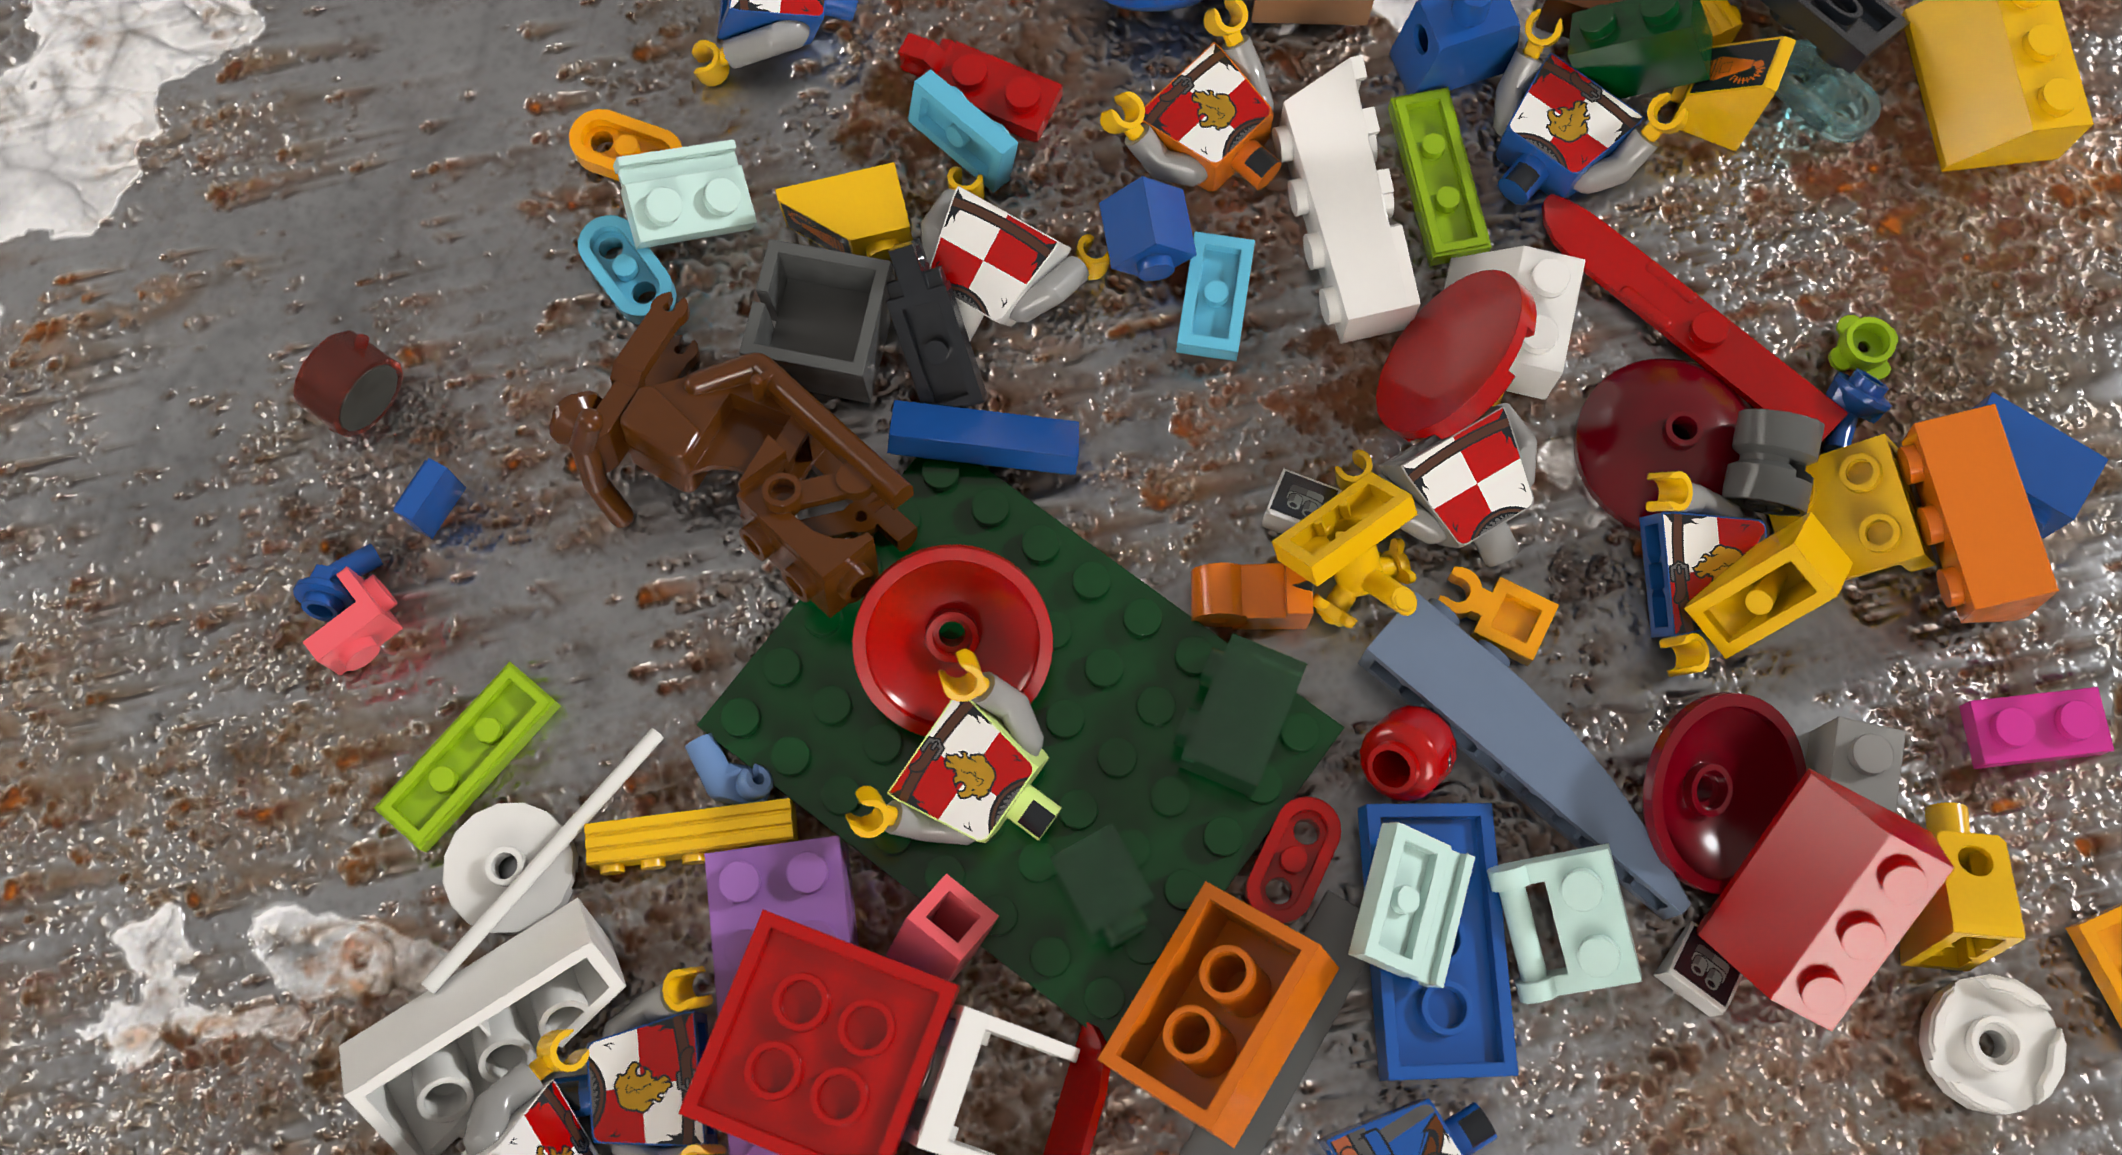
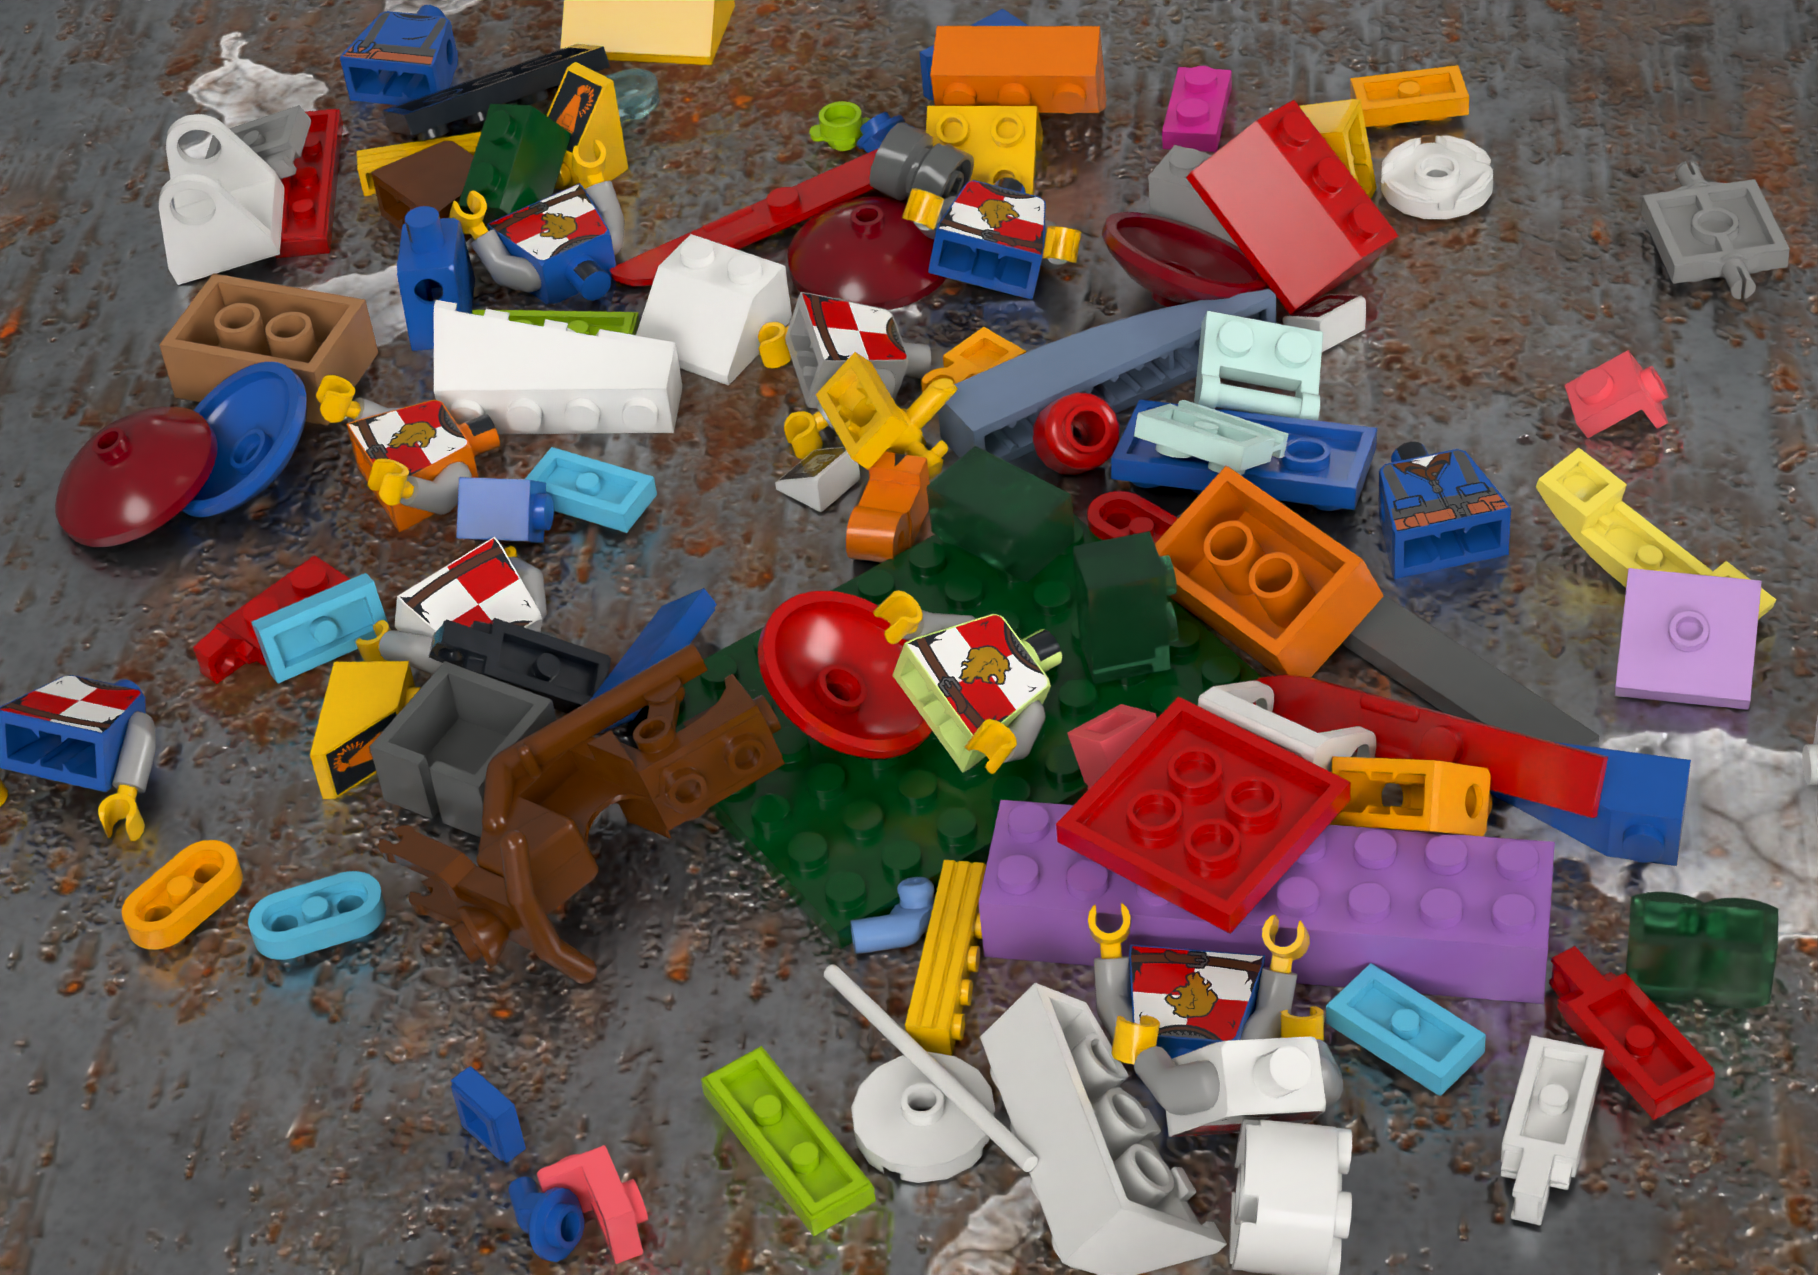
camera: 70 degrees left, 30 degrees down
clear red piece [293,330,403,438] -> none
light aqua plate [613,139,757,249] -> none
red tile [1376,270,1537,442] -> none
yellow slope [1684,512,1853,659] -> none

